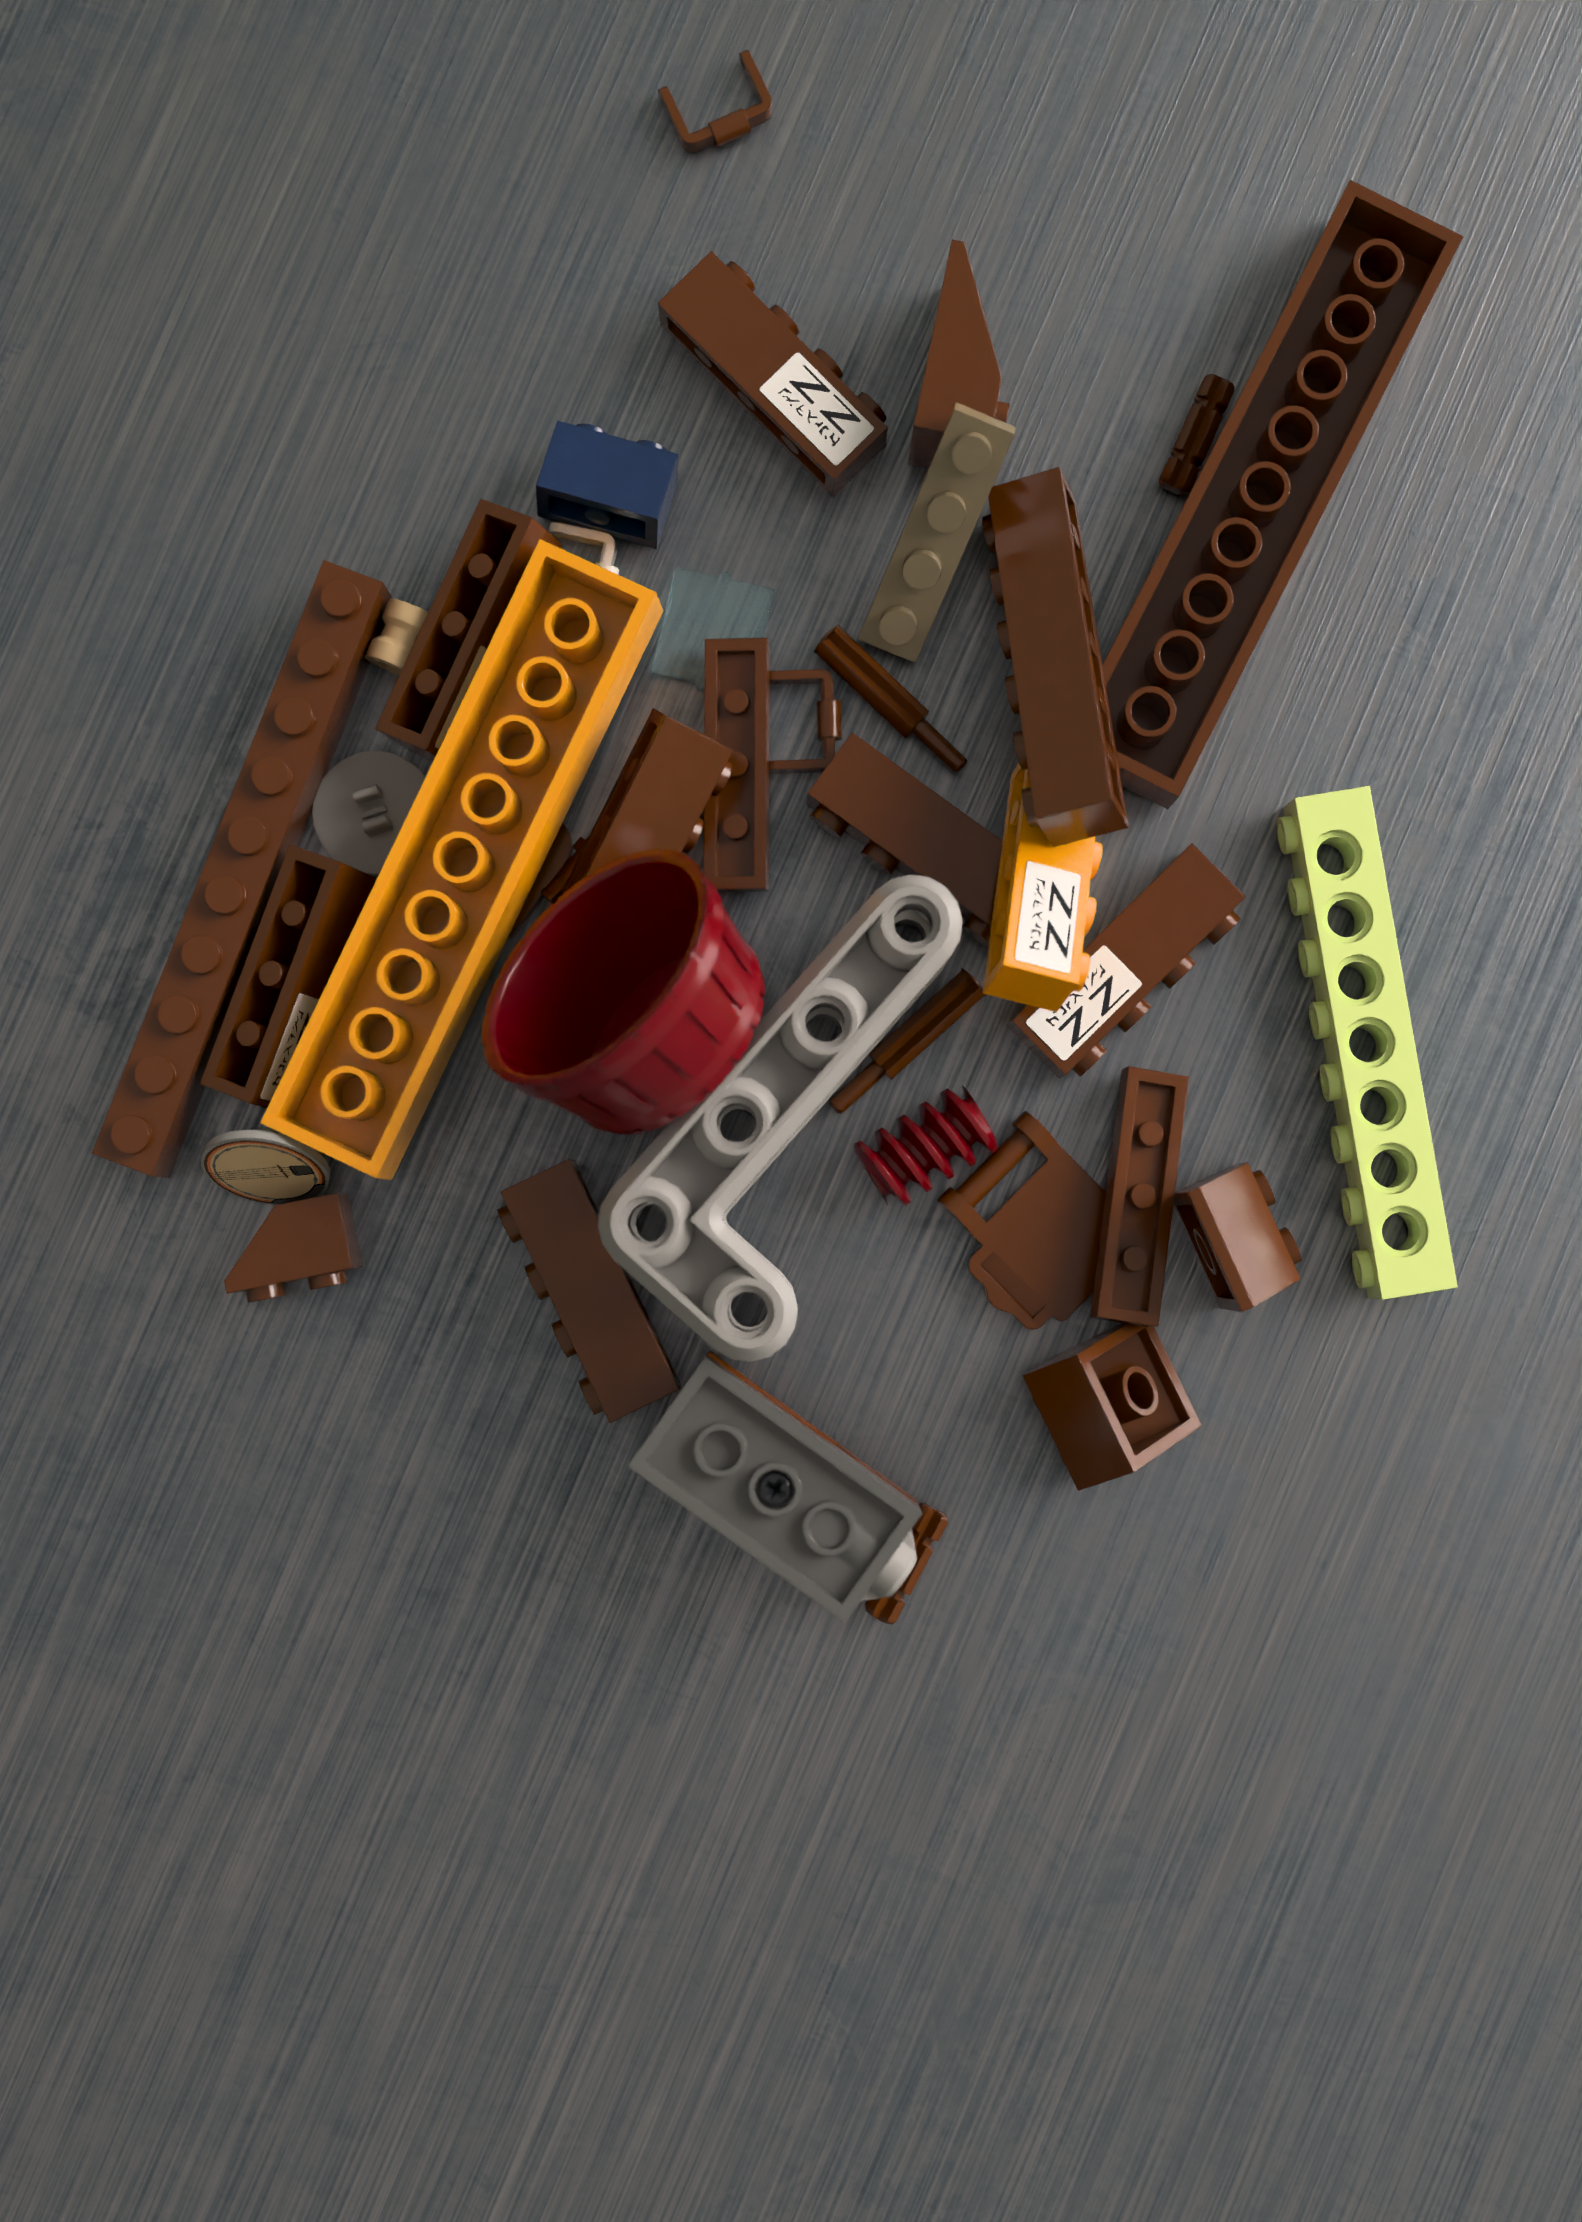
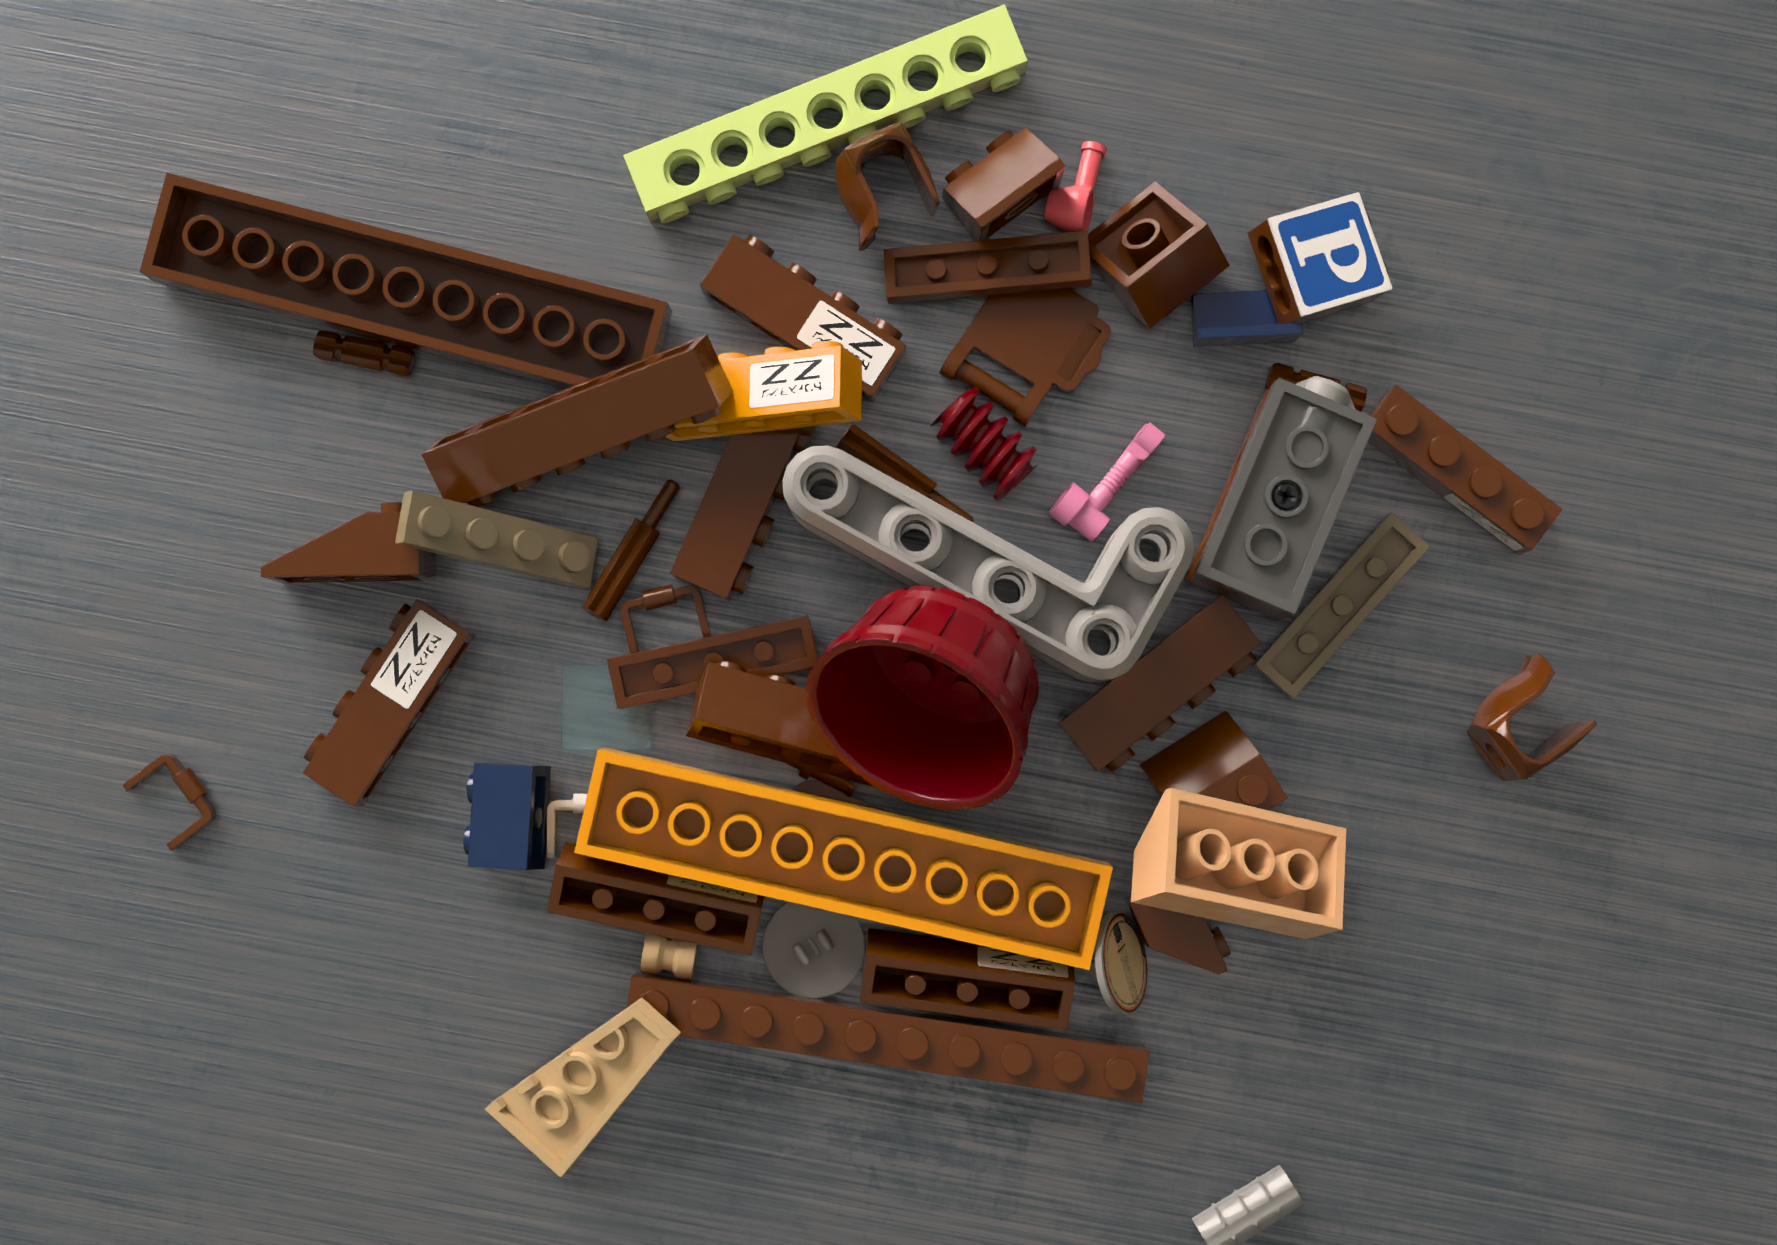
camera: 100 degrees left, 0 degrees up
none -> tan wing [484,997,681,1178]
none -> reddish brown piece [836,122,939,251]
none -> coral bar [1045,141,1107,232]
none -> bright pink brick [1048,422,1165,542]
none -> light nougat slope [1131,788,1346,939]
none -> reddish brown slope [1139,711,1288,810]
none -> dark blue panel [1191,290,1303,347]
none -> piece [1247,192,1392,324]
none -> dark tan plate [1253,512,1430,699]
none -> reddish brown brick [1368,385,1563,555]
none -> reddish brown piece [1467,653,1597,781]

